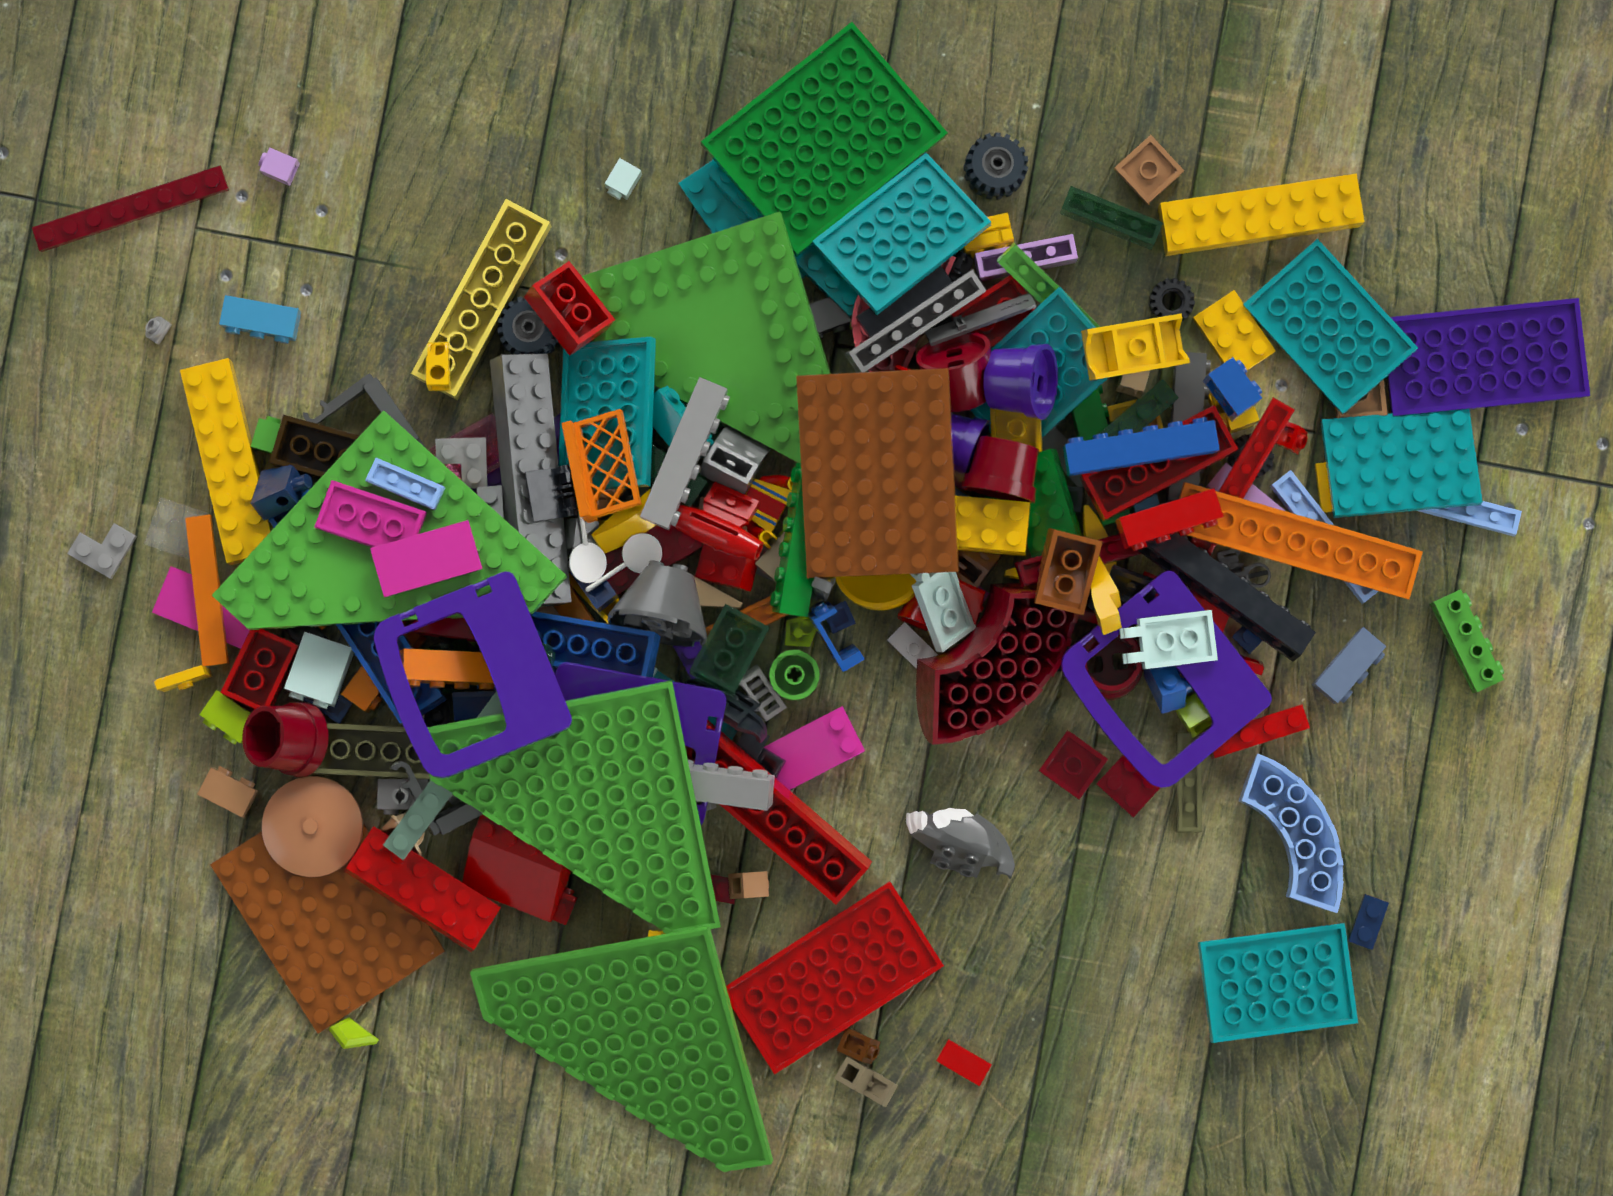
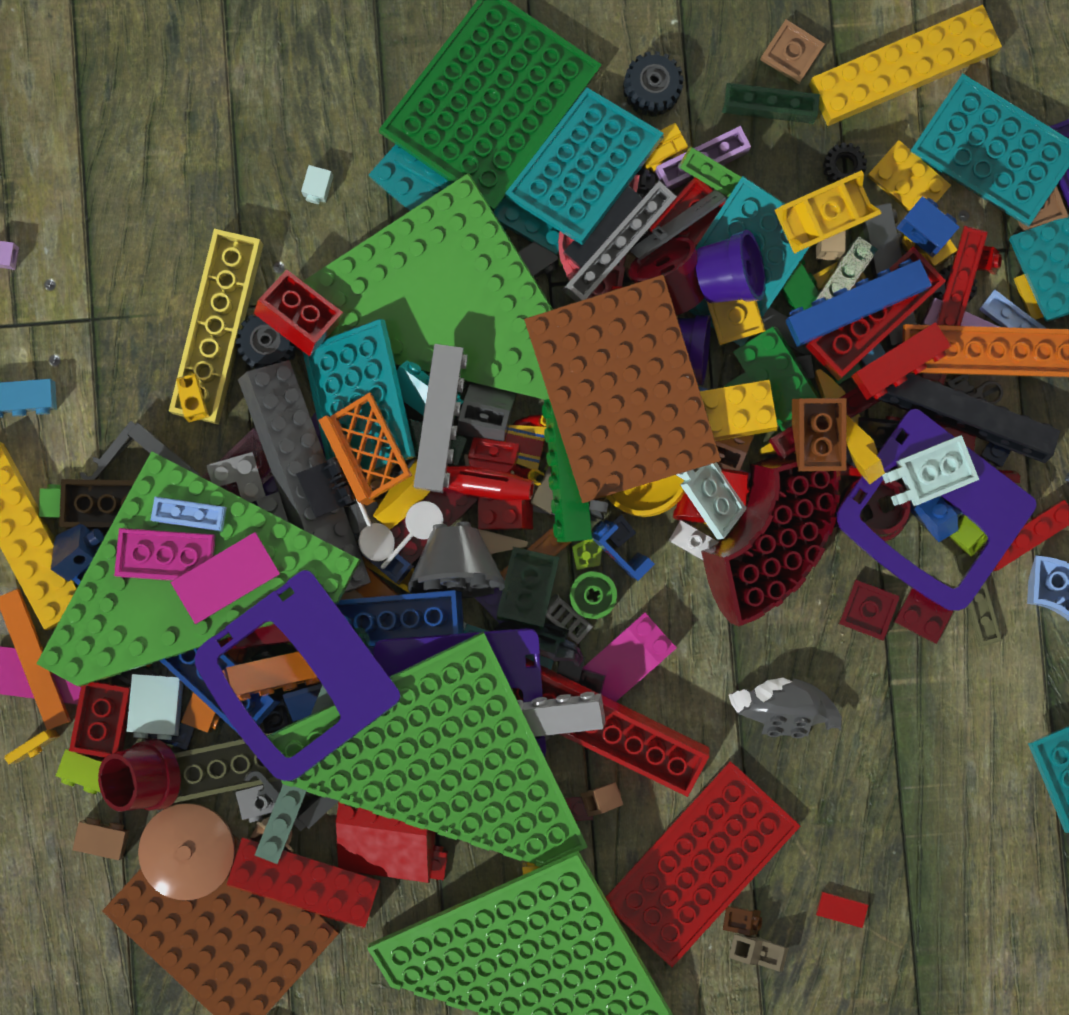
camera: 10 degrees left, 0 degrees up
dark red piece [961,436,1039,504] -> none

